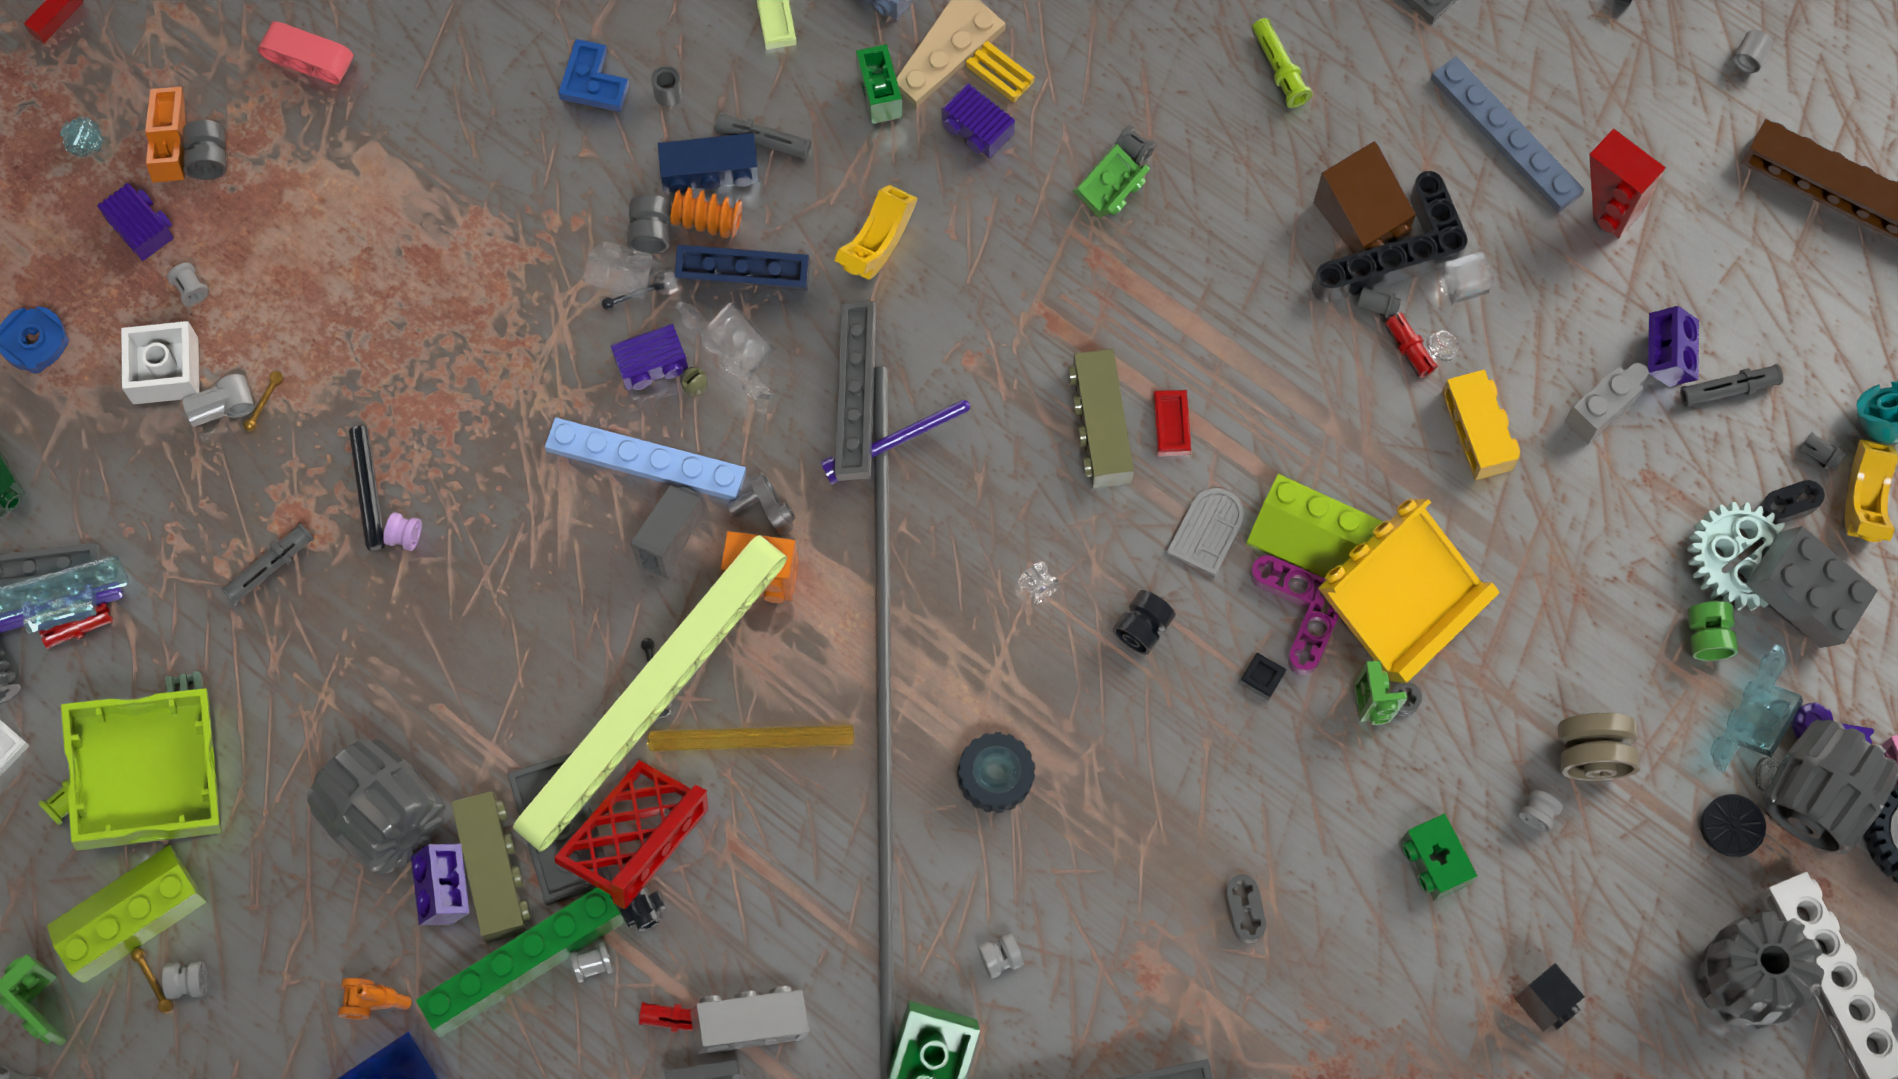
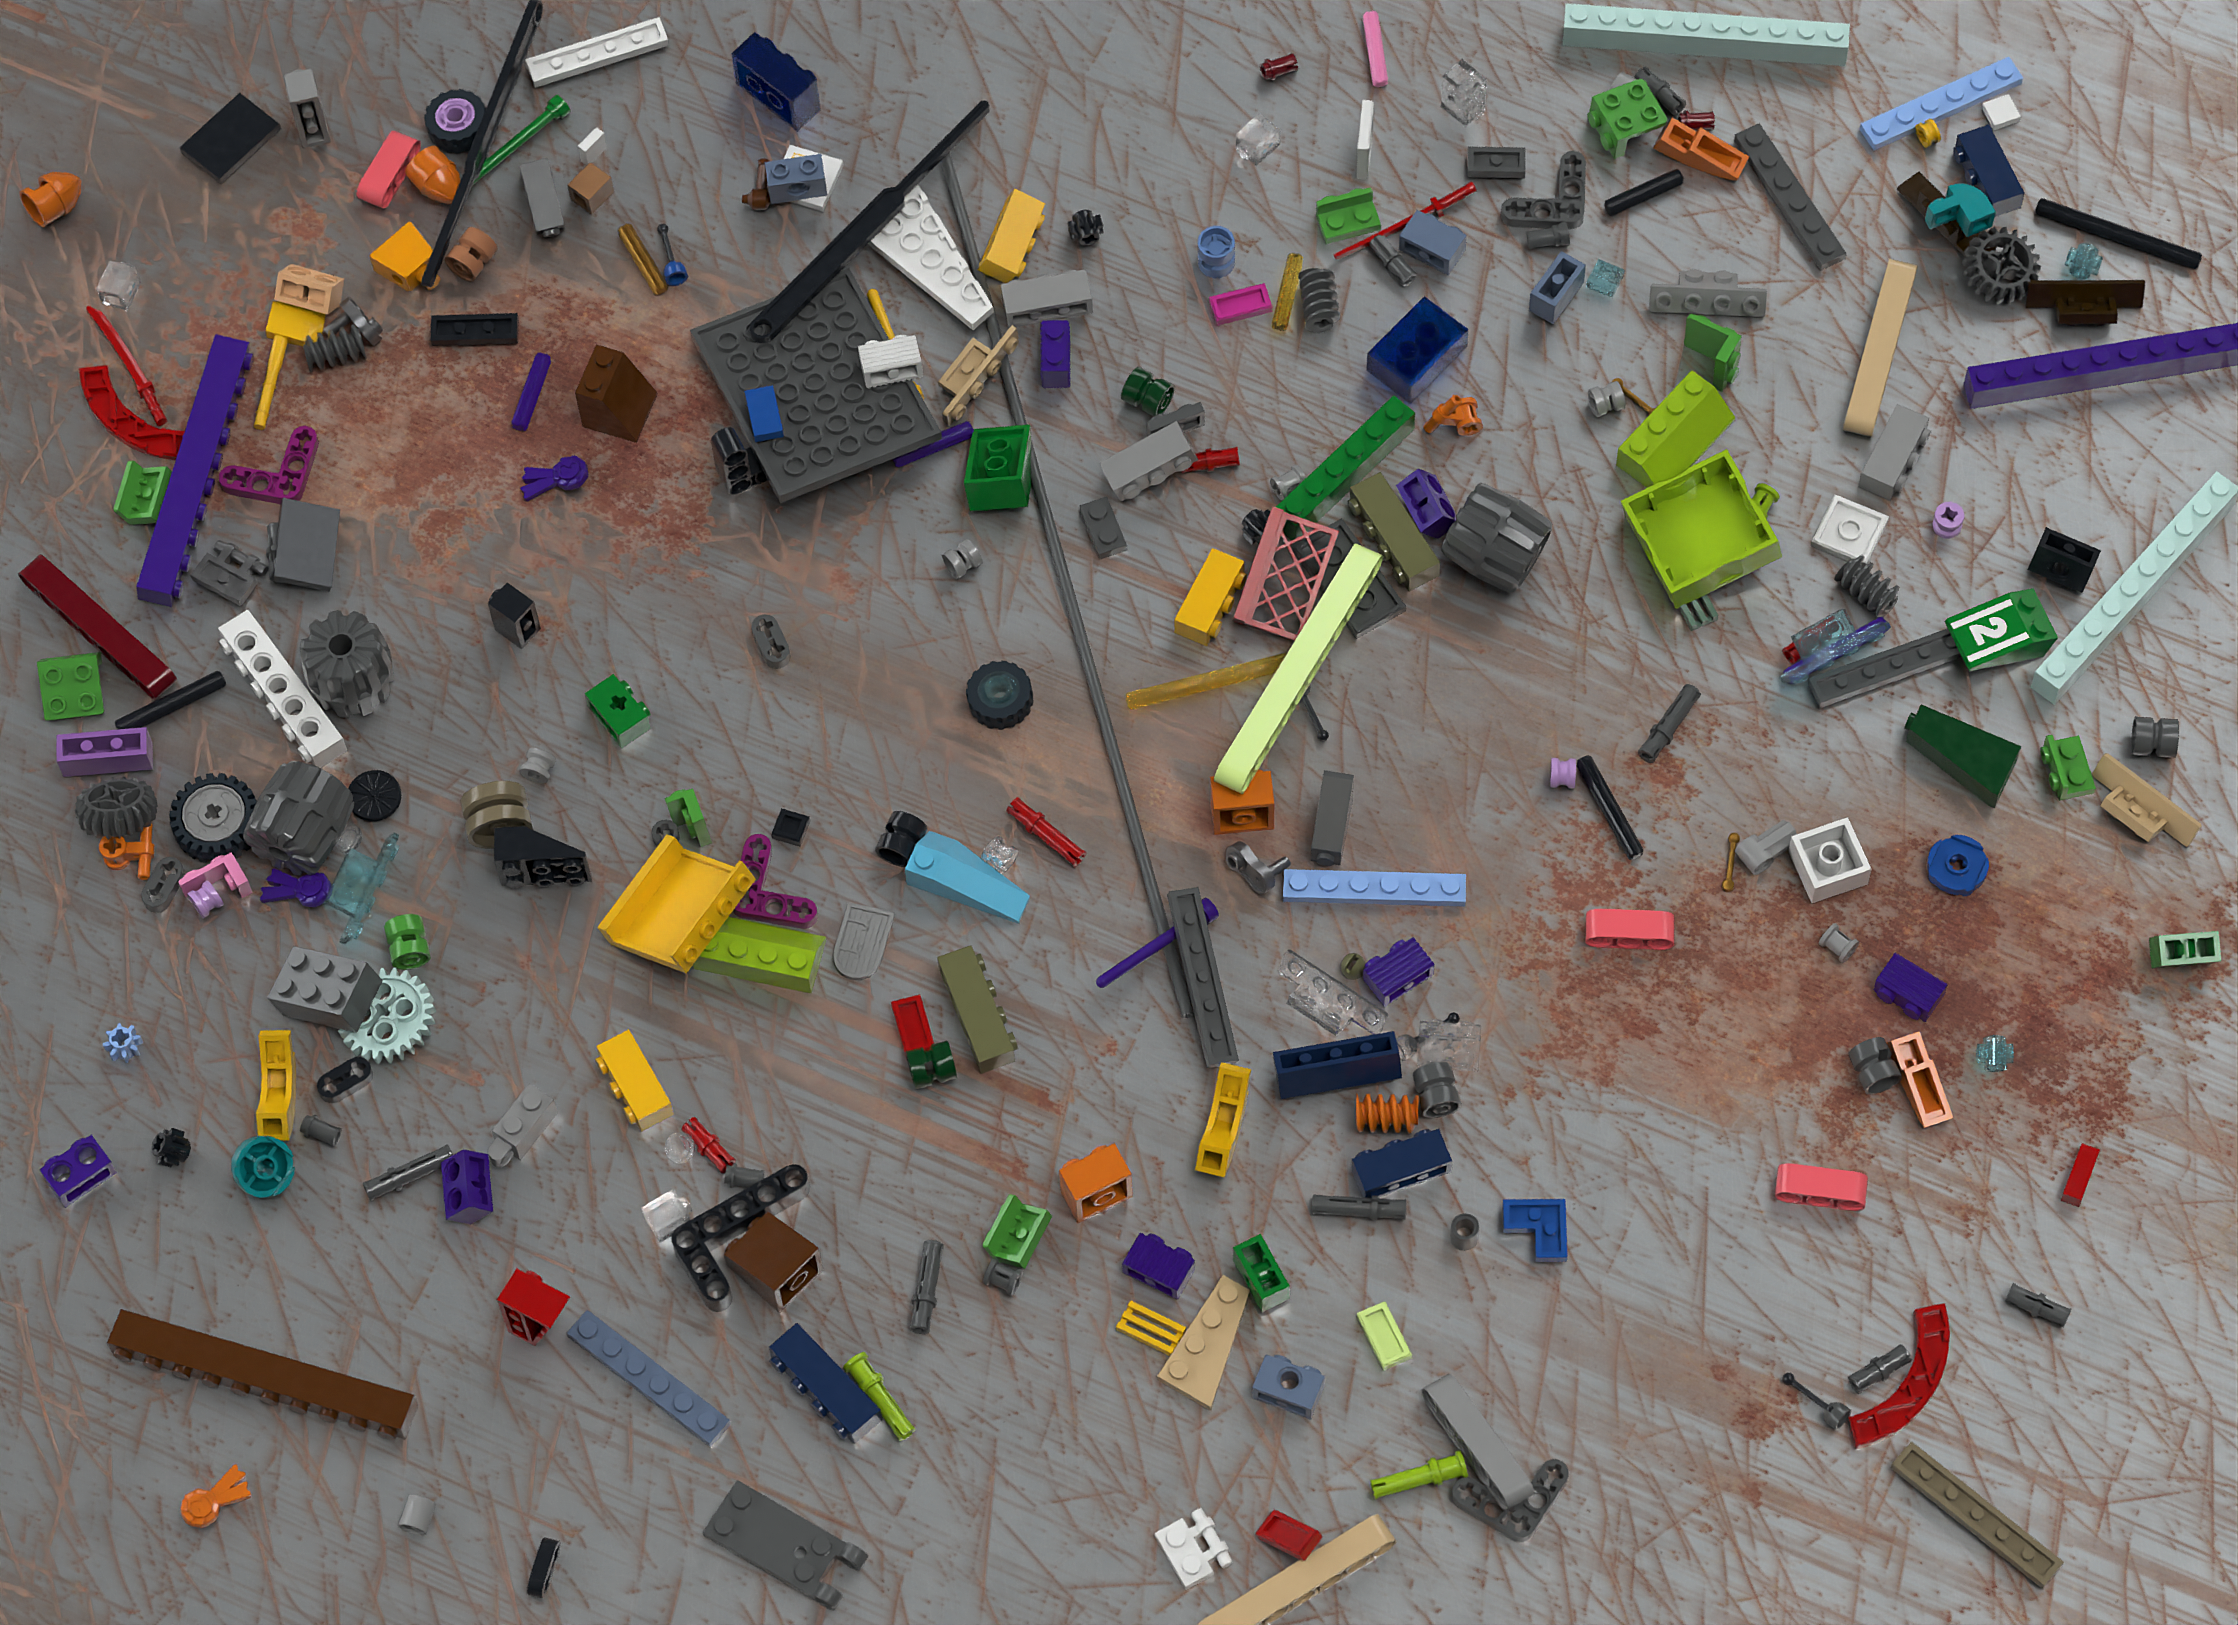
camera: 170 degrees right, 5 degrees down
none -> black slope [494,826,592,888]
none -> dark blue brick [769,1323,882,1444]
none -> medium azure wedge [905,831,1030,924]
none -> dark green wheel [906,1040,957,1089]
none -> dark grey pin [910,1240,944,1334]
none -> red pin [1006,797,1087,867]
none -> orange brick [1059,1143,1133,1223]
none -> dark grey plate [1079,496,1127,559]
none -> yellow brick [1174,548,1247,646]
none -> coral beam [1585,909,1675,950]

